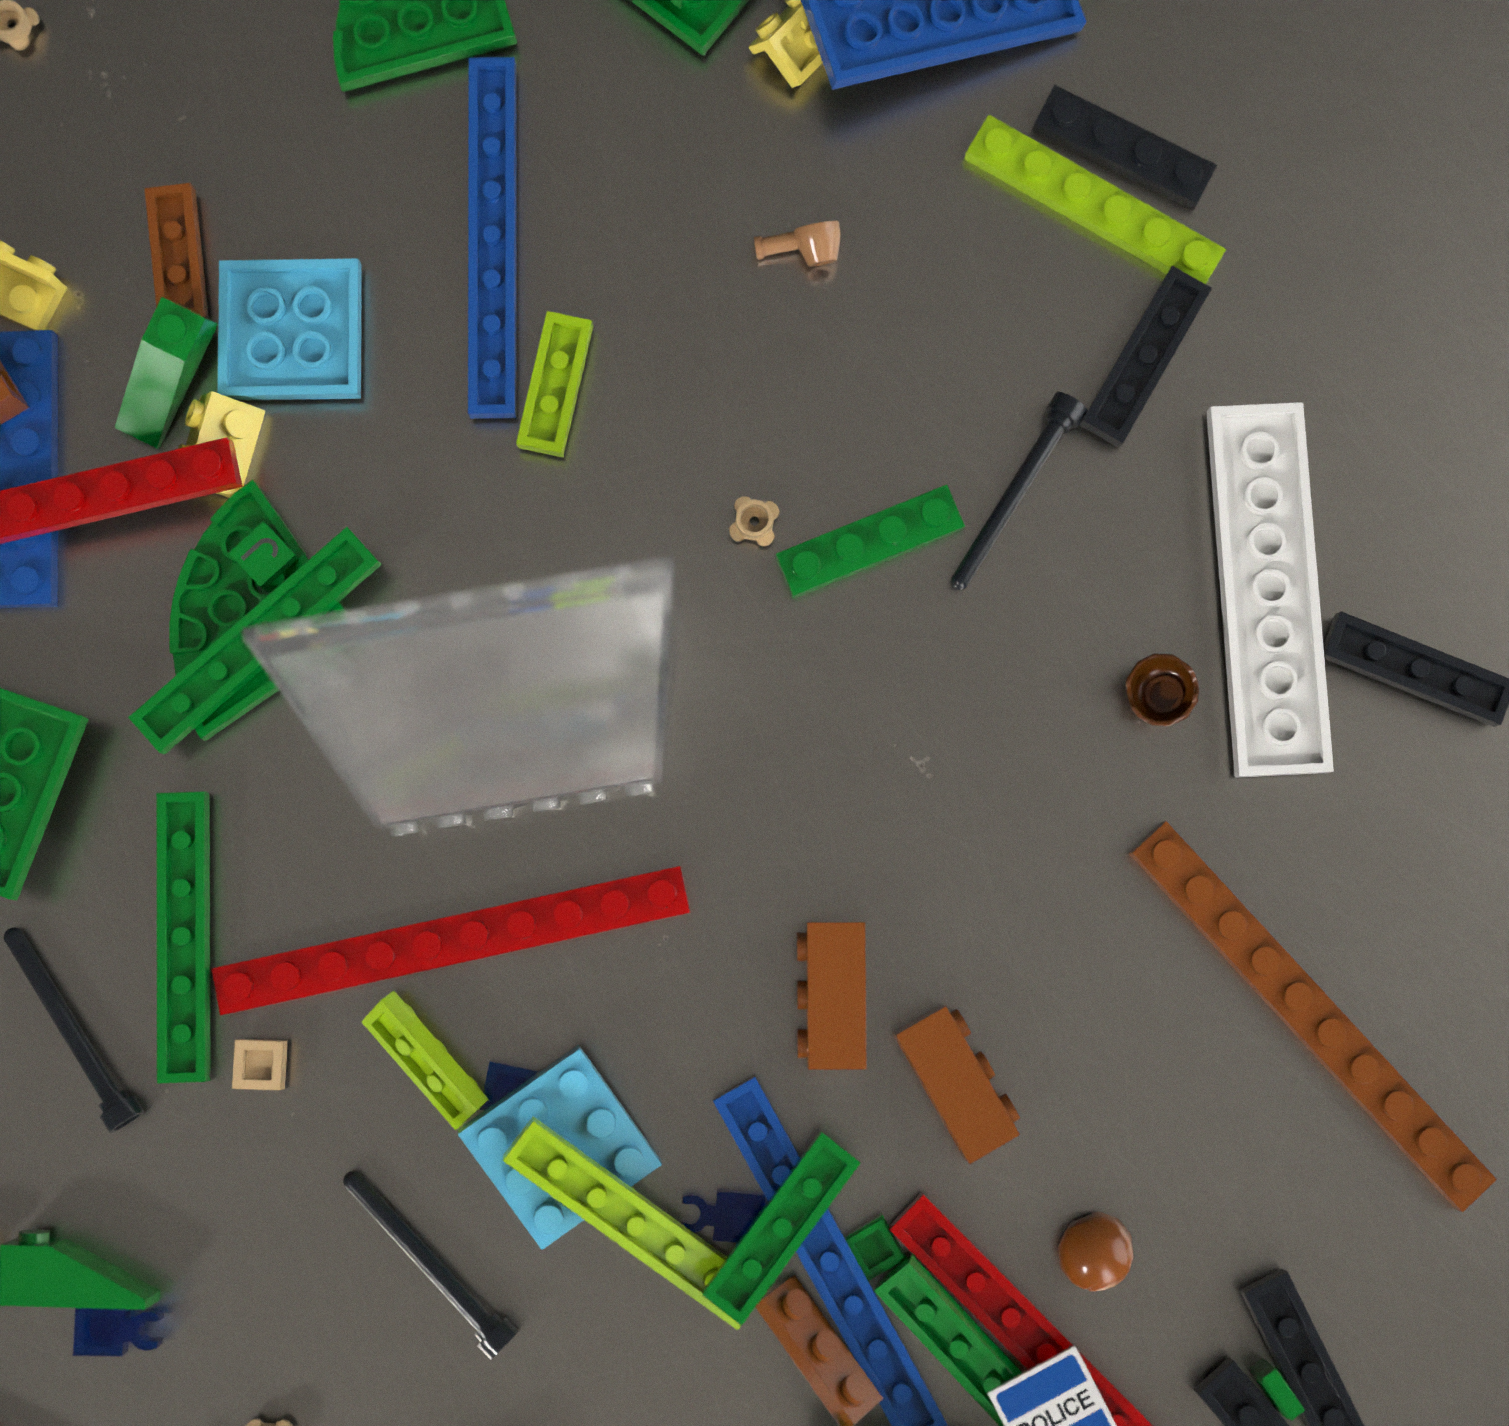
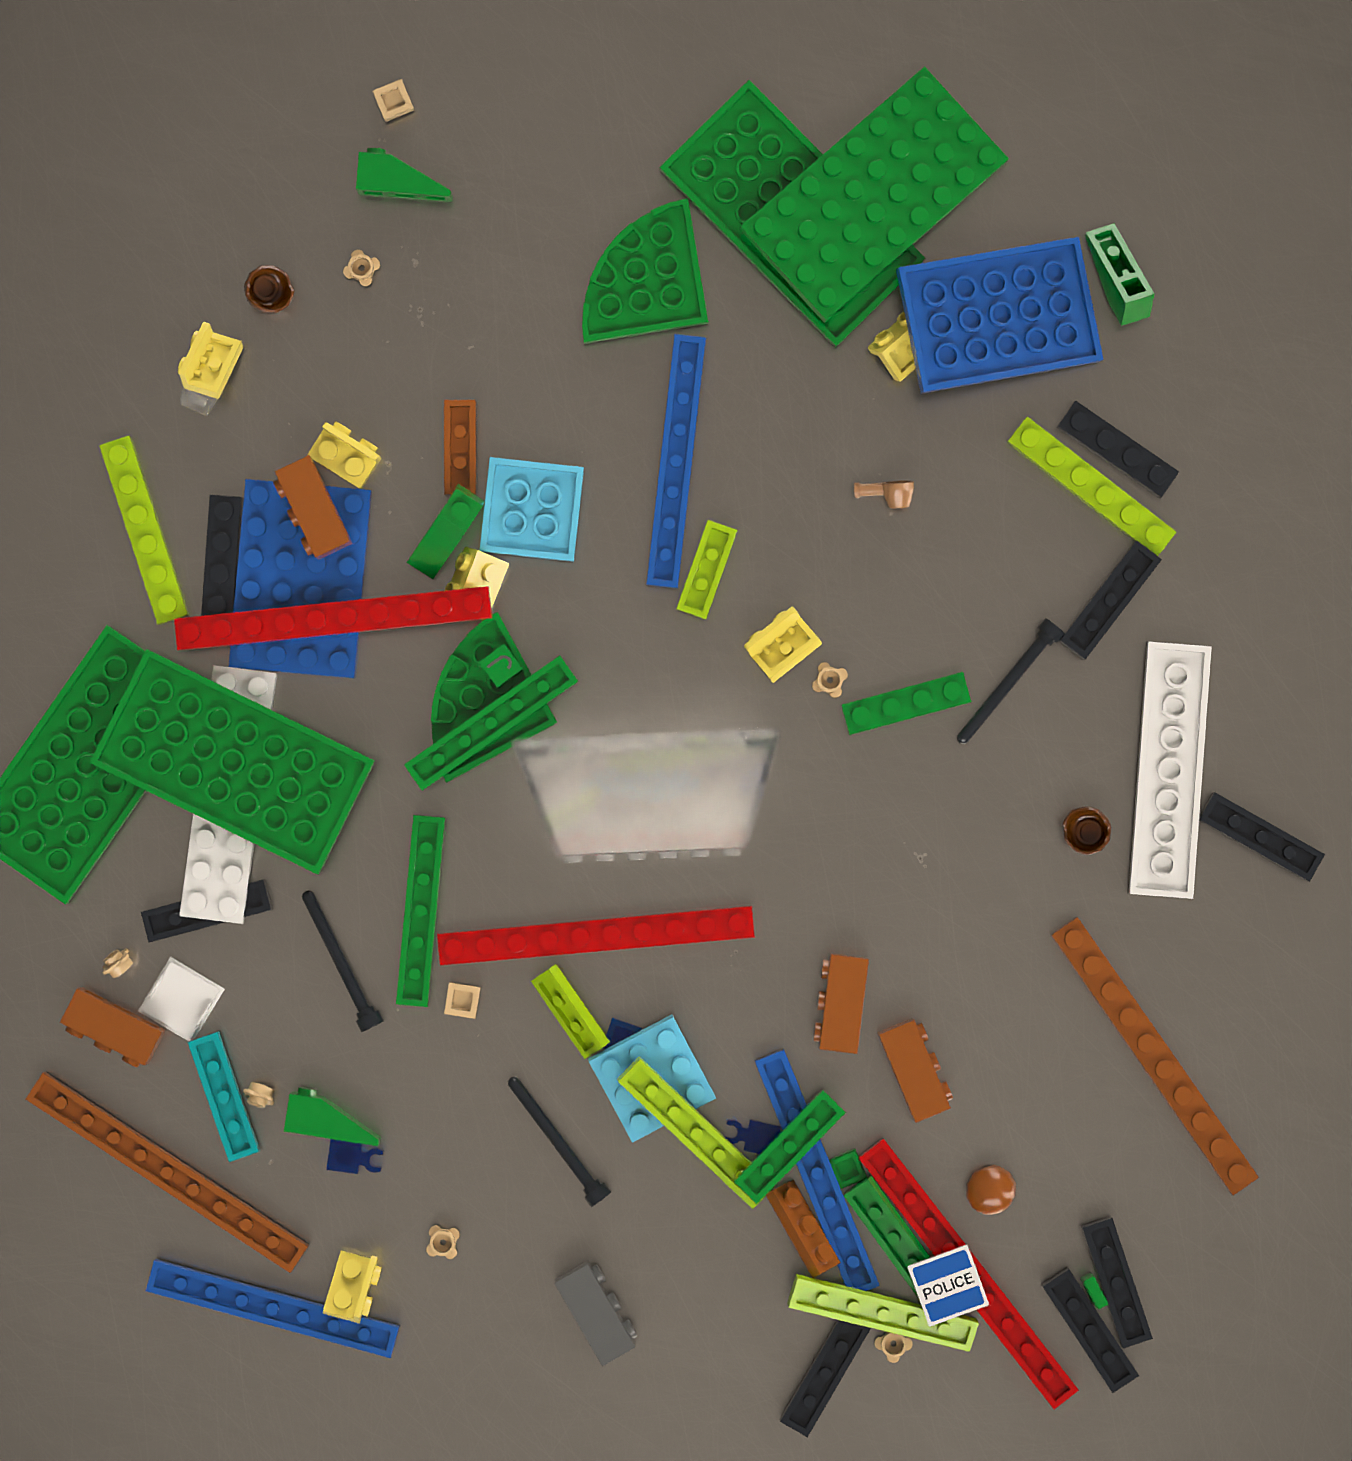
camera: 10 degrees right, 5 degrees up
none -> light yellow bracket [744,607,822,683]

